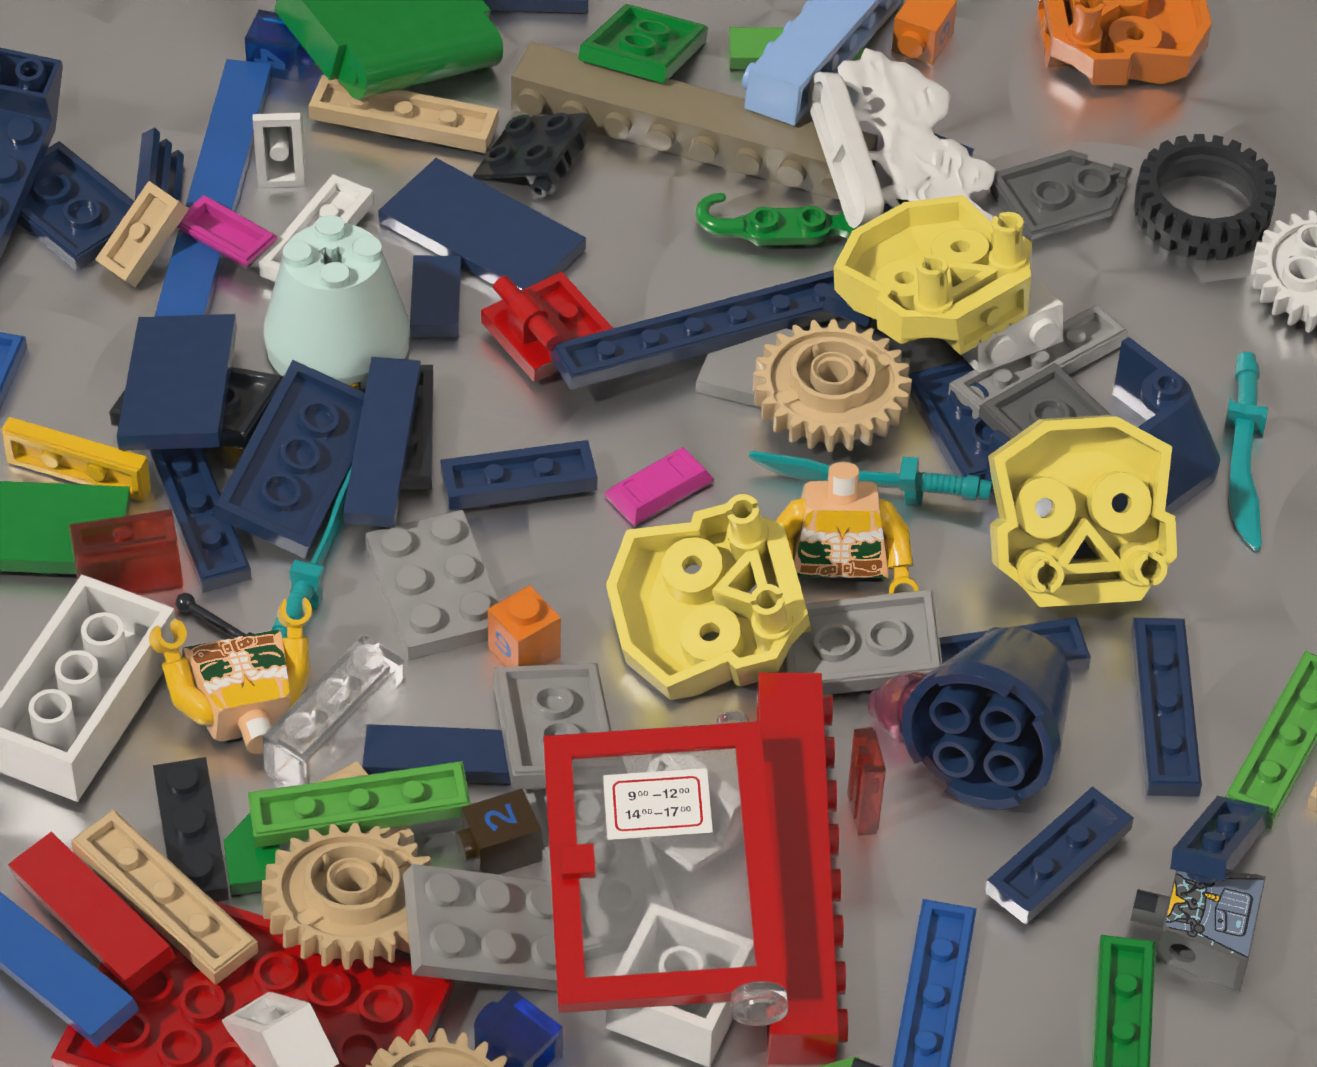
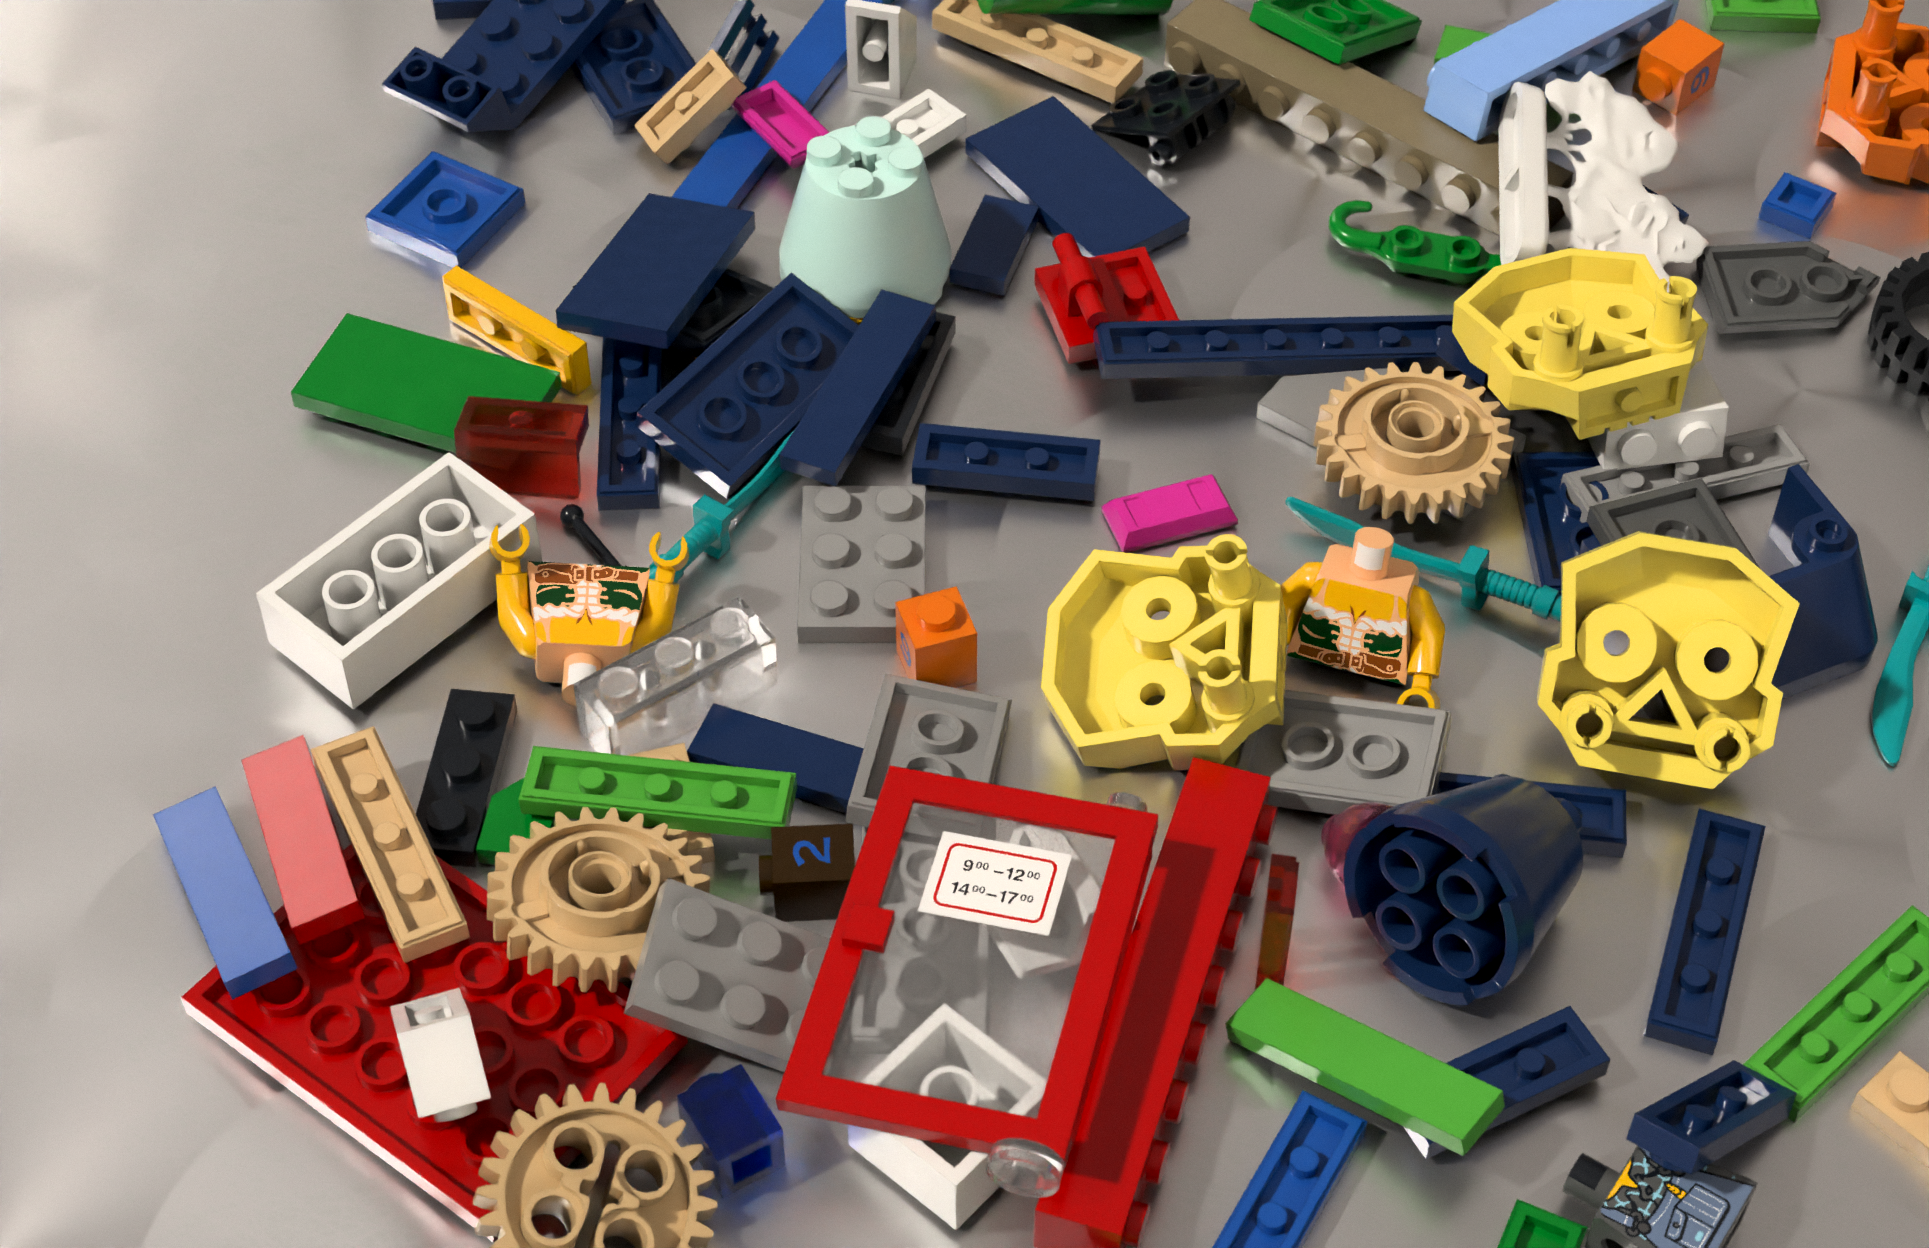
camera: 20 degrees right, 0 degrees up
none -> bright green tile [1225,978,1505,1156]
none -> blue tile [1758,172,1837,239]

